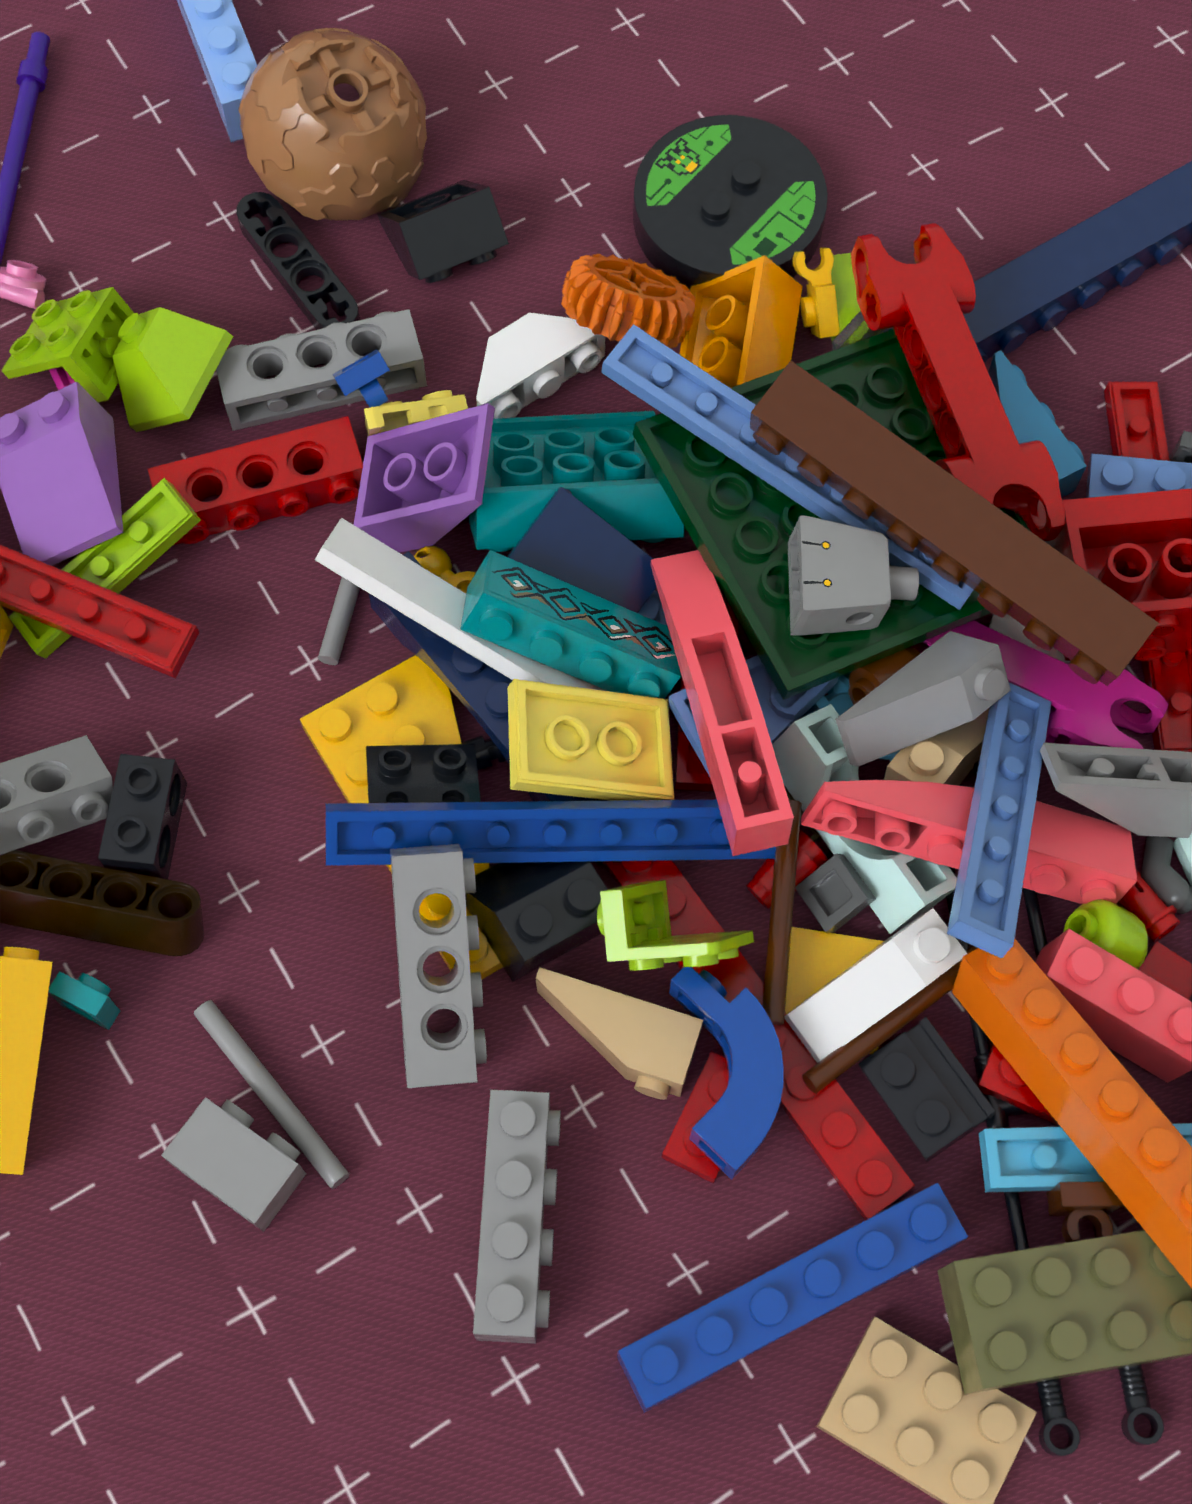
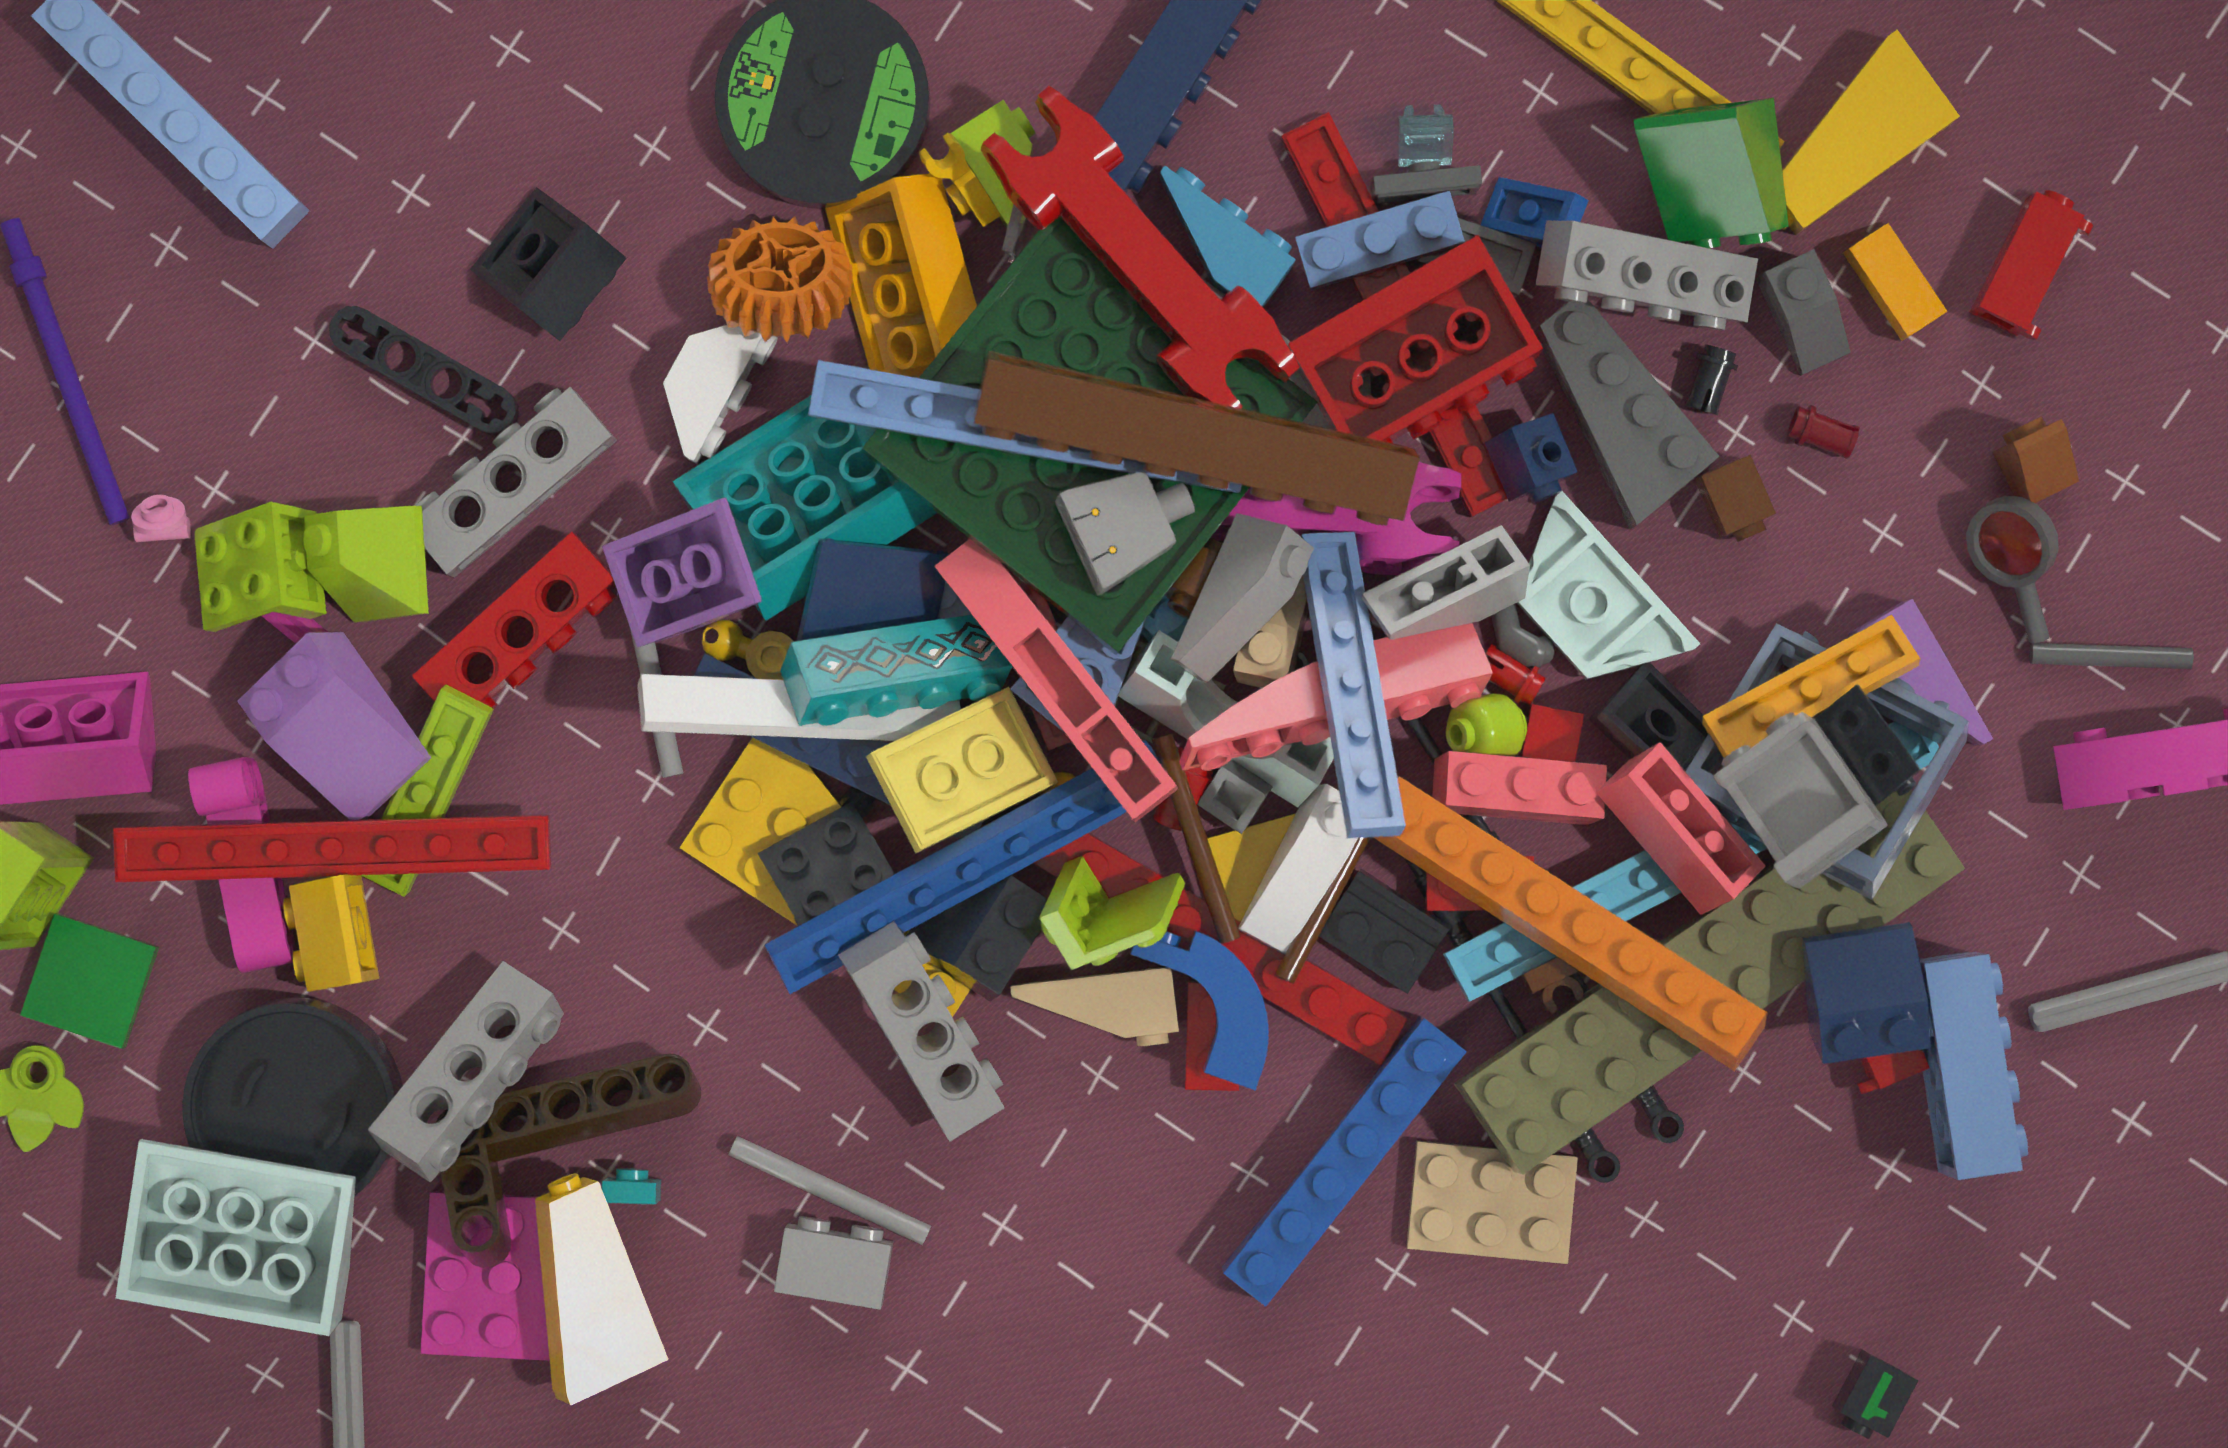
camera: 25 degrees left, 20 degrees up
black brick [98,754,187,879] -> none
medium nougat piece [238,28,427,220] -> none
blue tile [332,349,390,408] -> none
light yellow wing [364,390,468,436] -> none
light grey brick [473,1090,561,1344] -> none

